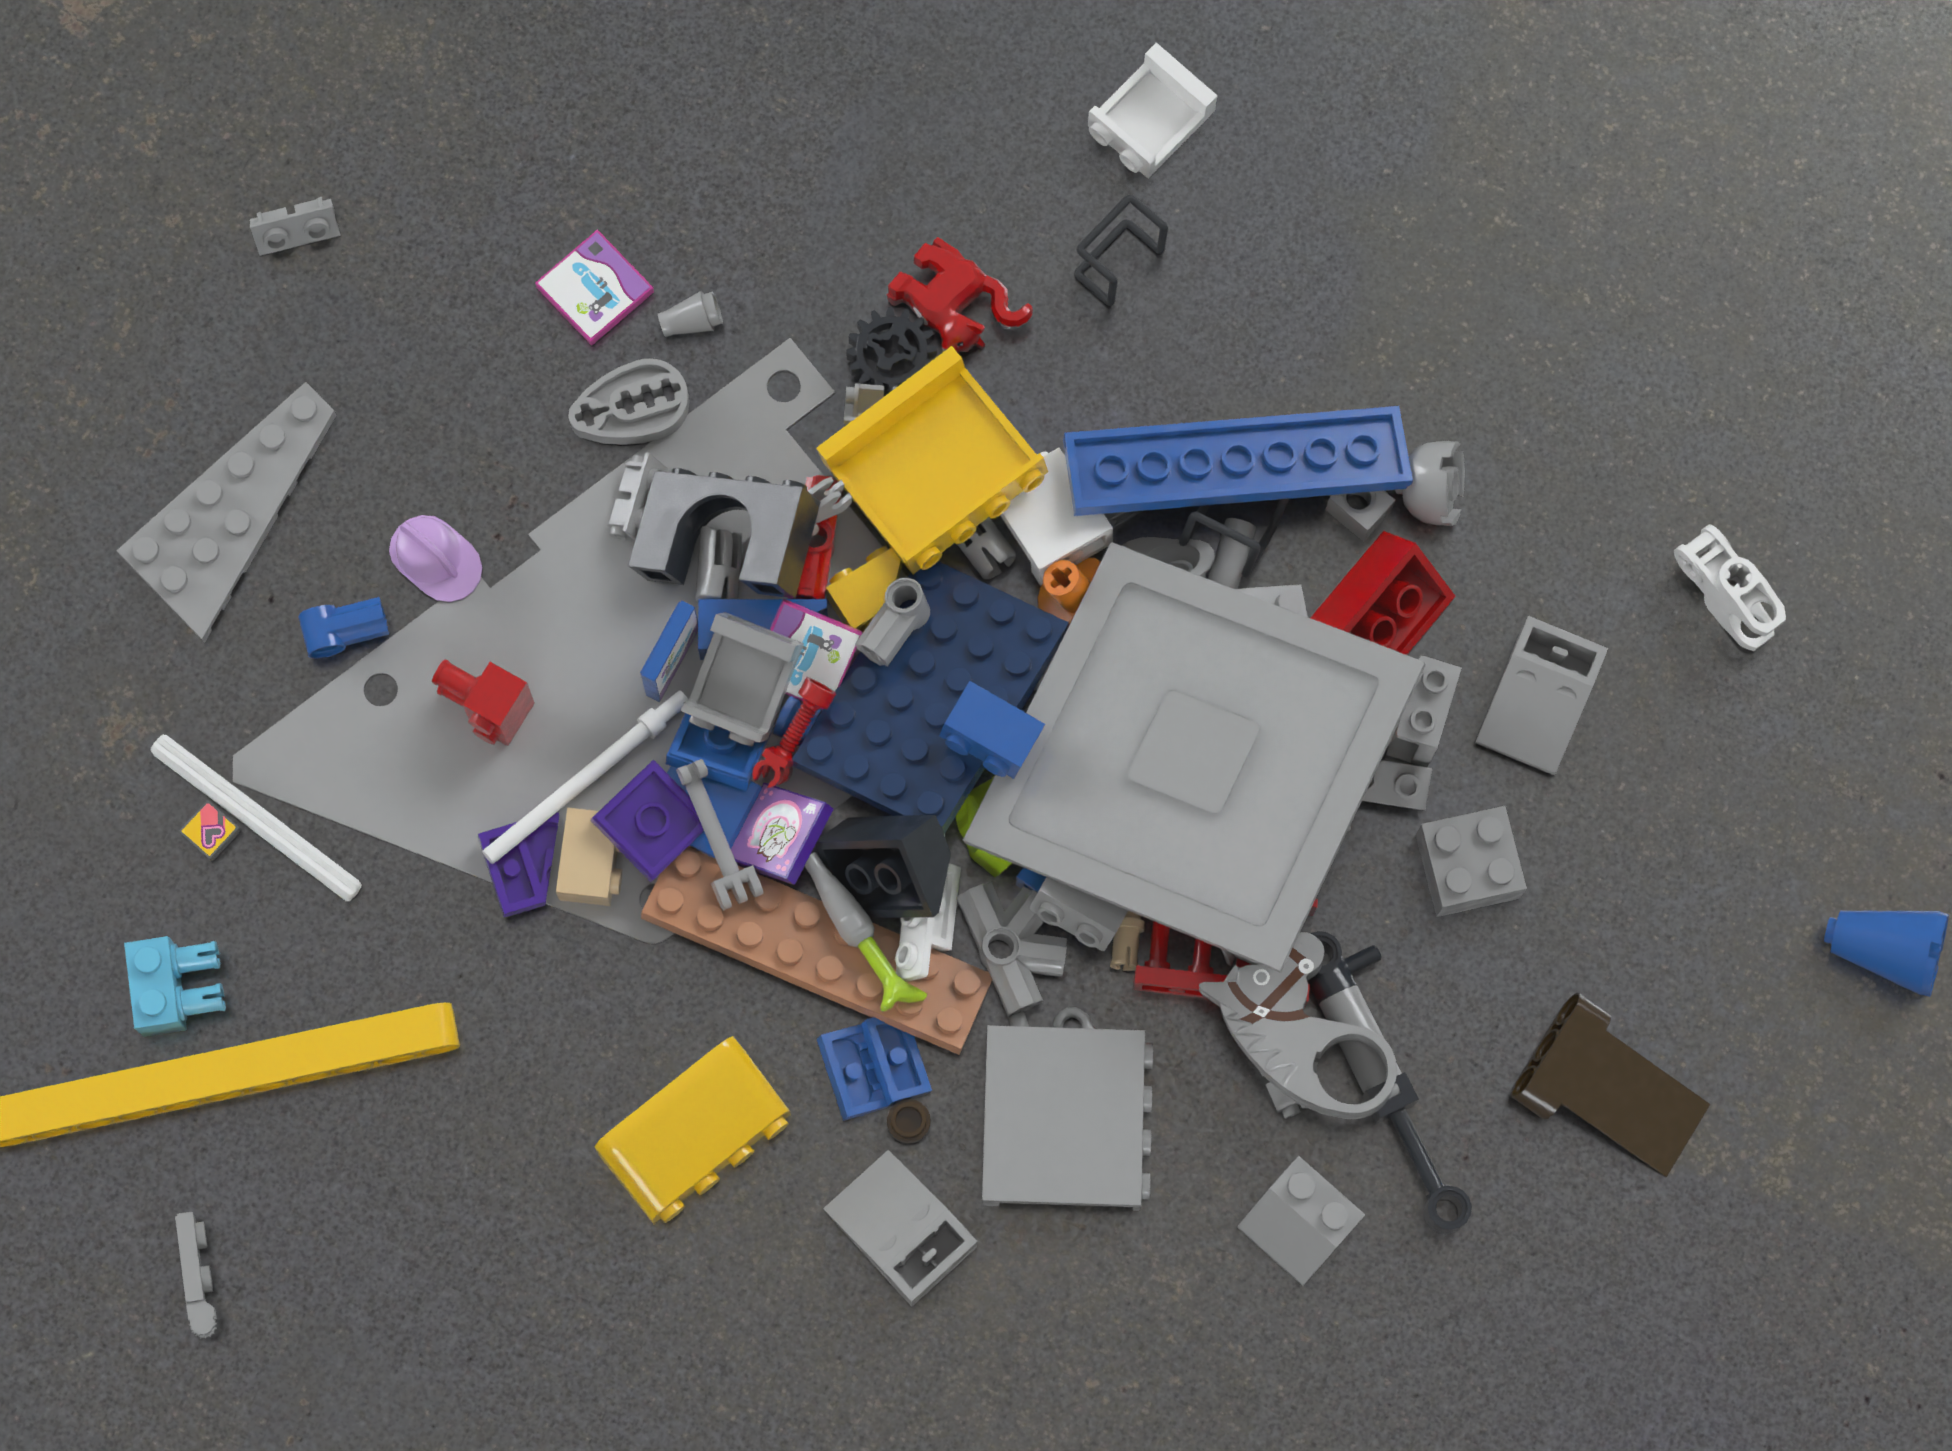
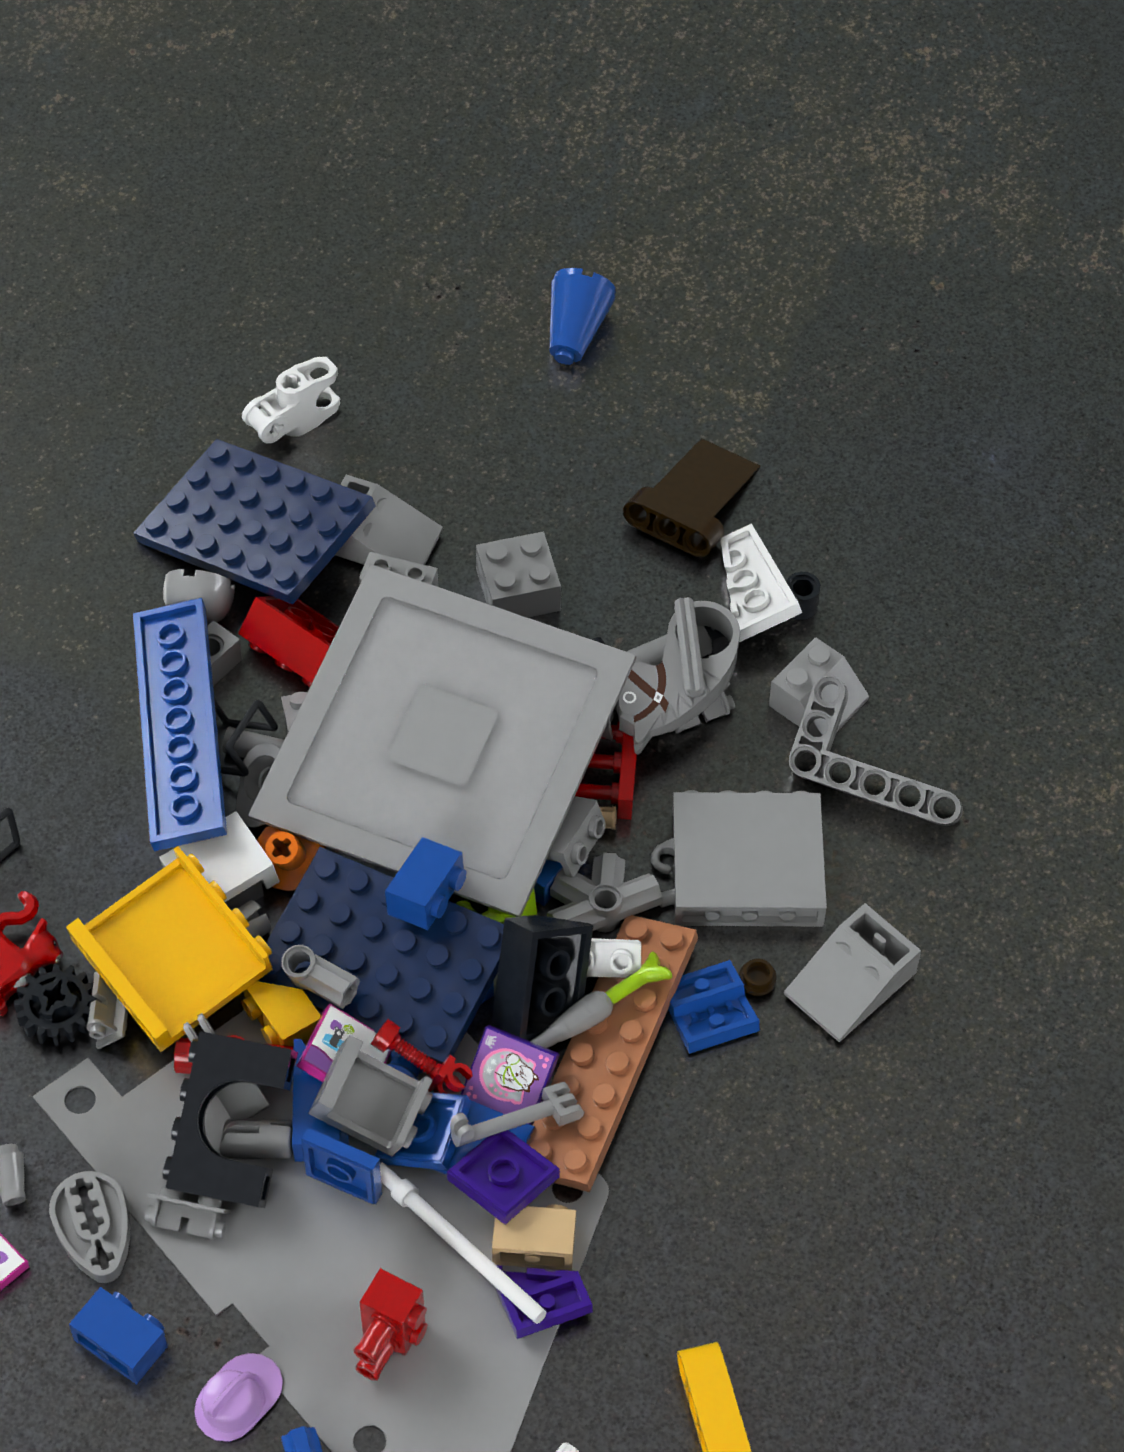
camera: 90 degrees left, 20 degrees down
yellow windscreen [595,1036,791,1224] -> none
none -> blue brick [69,1287,168,1385]
none -> dark blue plate [133,439,376,604]
none -> light grey axle [674,597,705,697]
none -> white wing [721,523,802,642]
none -> light grey beam [789,675,963,826]

